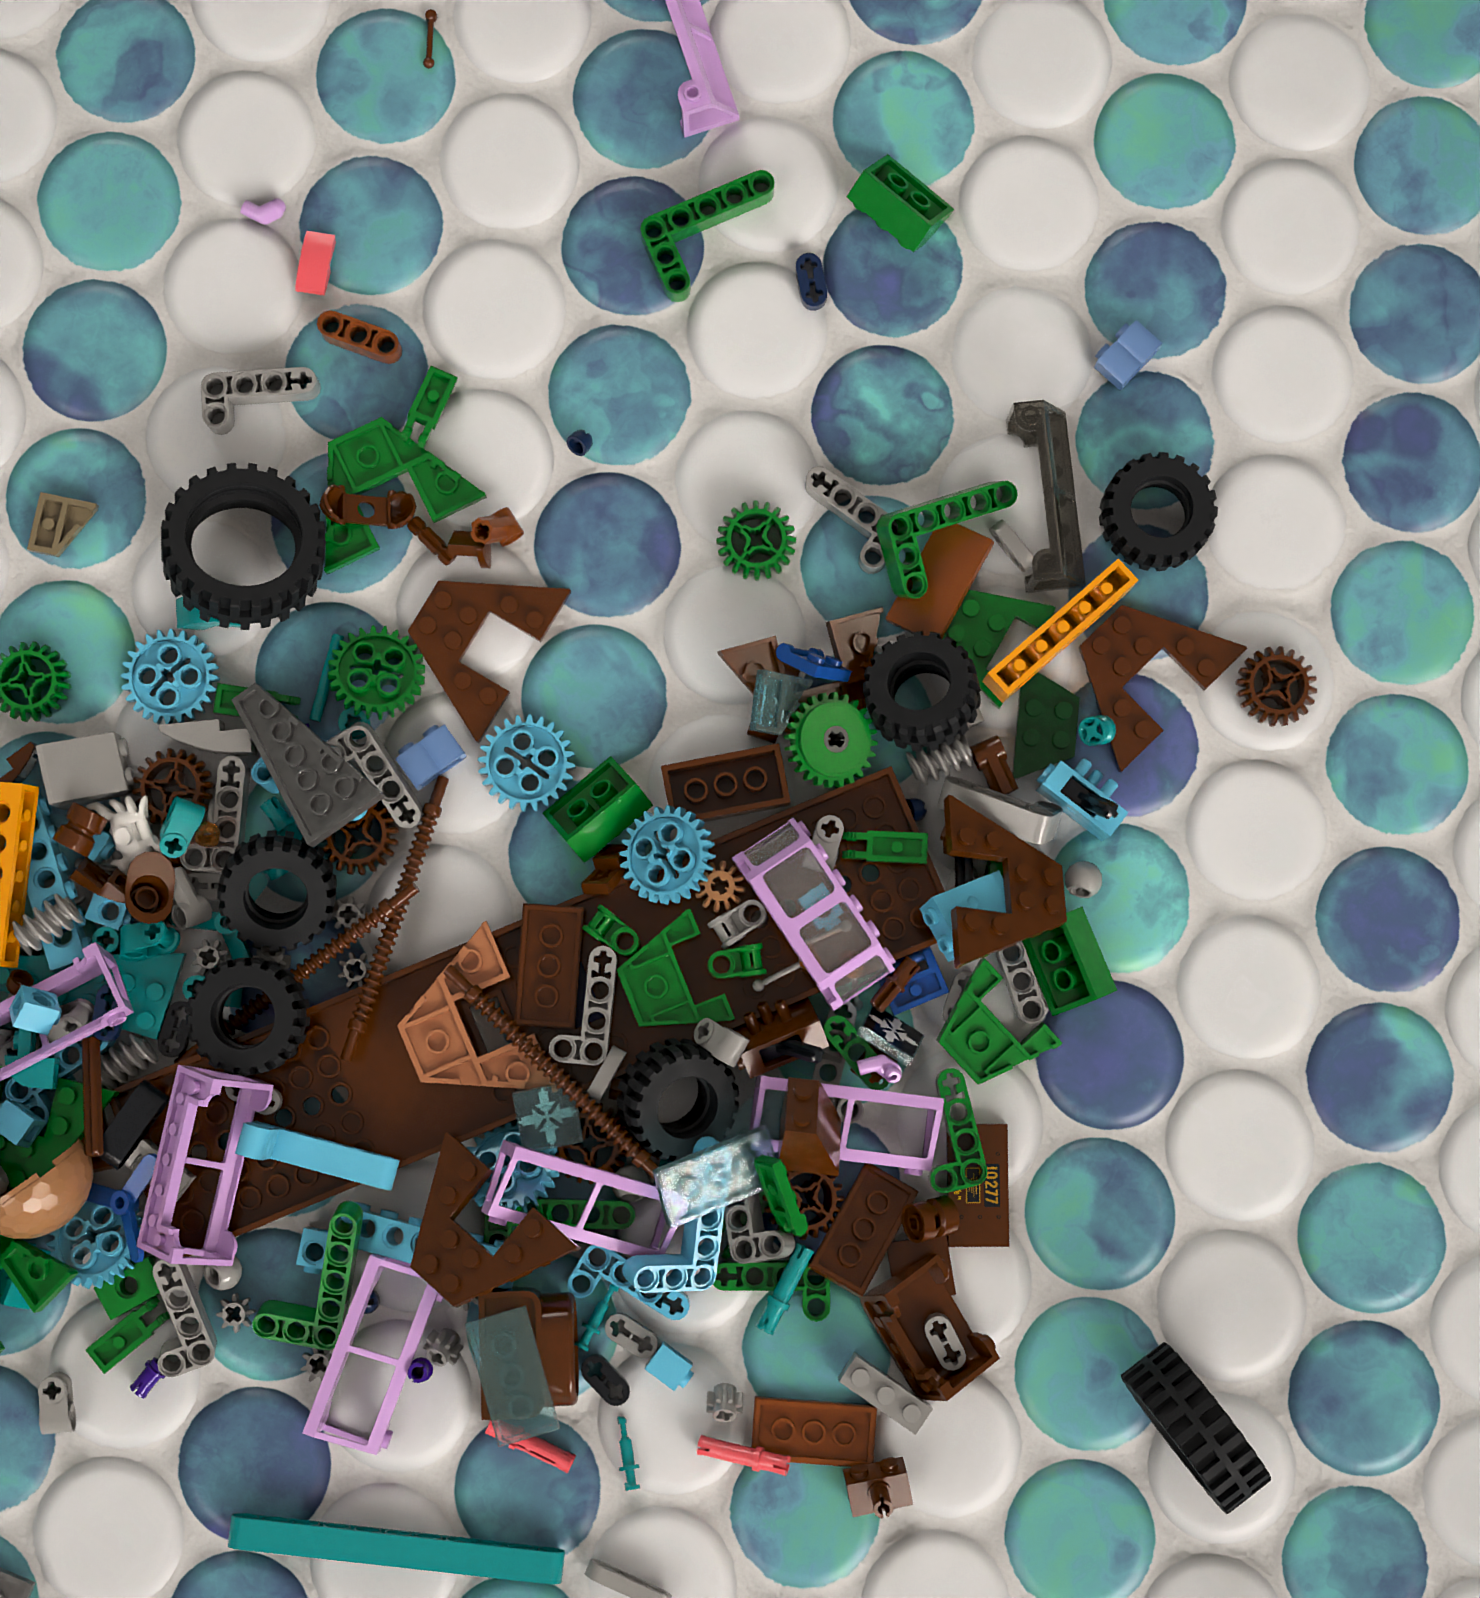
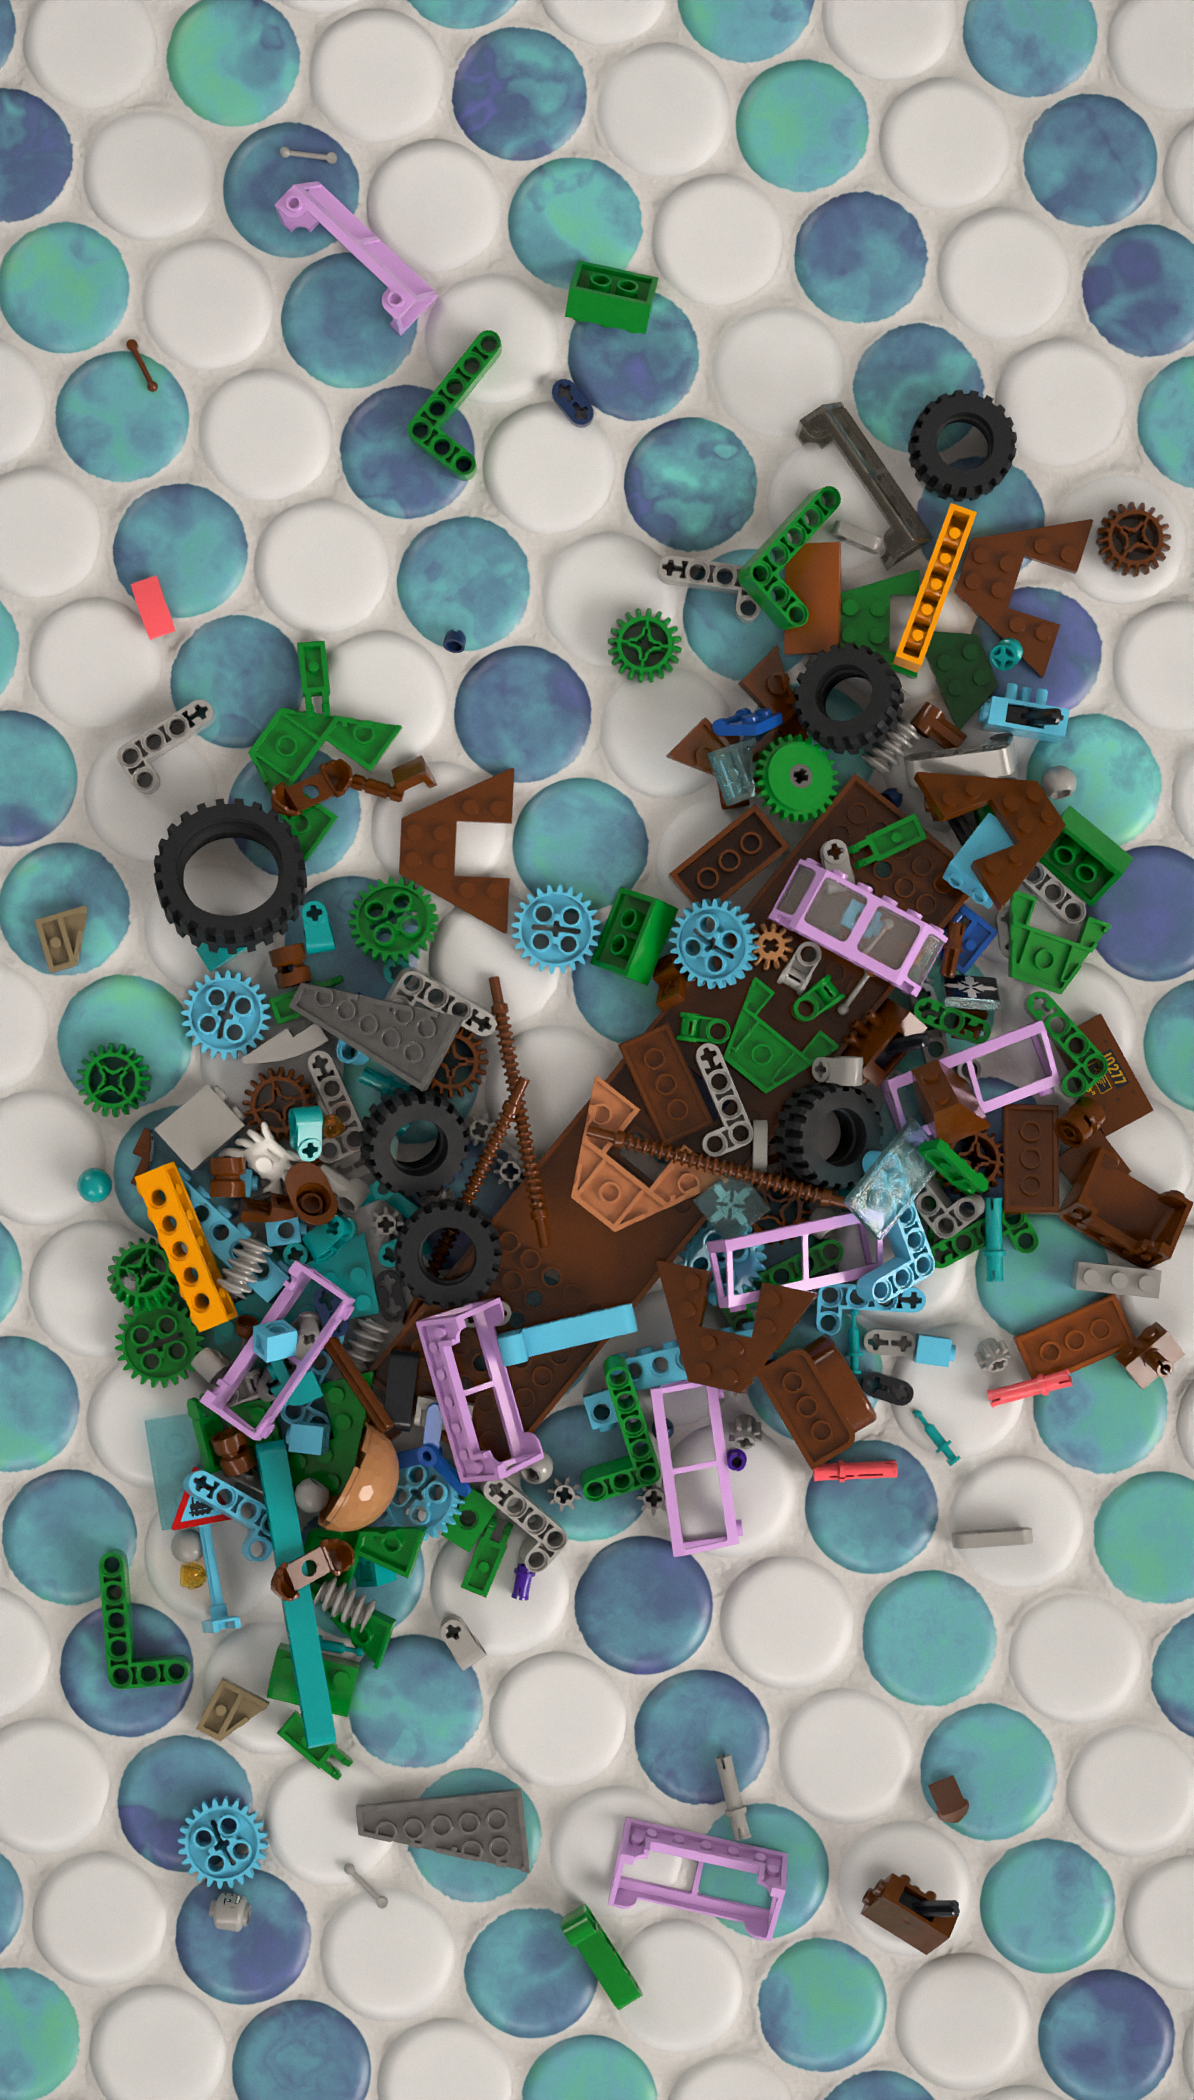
camera: 30 degrees left, 5 degrees up
teal beam [228,1513,565,1584] -> none
lavender arm [240,198,286,225] -> none
teal bar [309,634,344,722] -> none
dark orange beam [317,310,402,364] -> none
medium blue brick [396,724,467,791] -> none
clear light blue tile [465,1305,560,1447] -> none
dark orange piece [470,507,524,547] -> none
lavender arm [856,1054,902,1083] -> none
light grey beam [924,1312,966,1370] -> none
medium blue brick [1094,320,1163,390] -> none
none -> reddish brown wheel [268,943,313,990]
none -> teal piece [302,901,336,955]

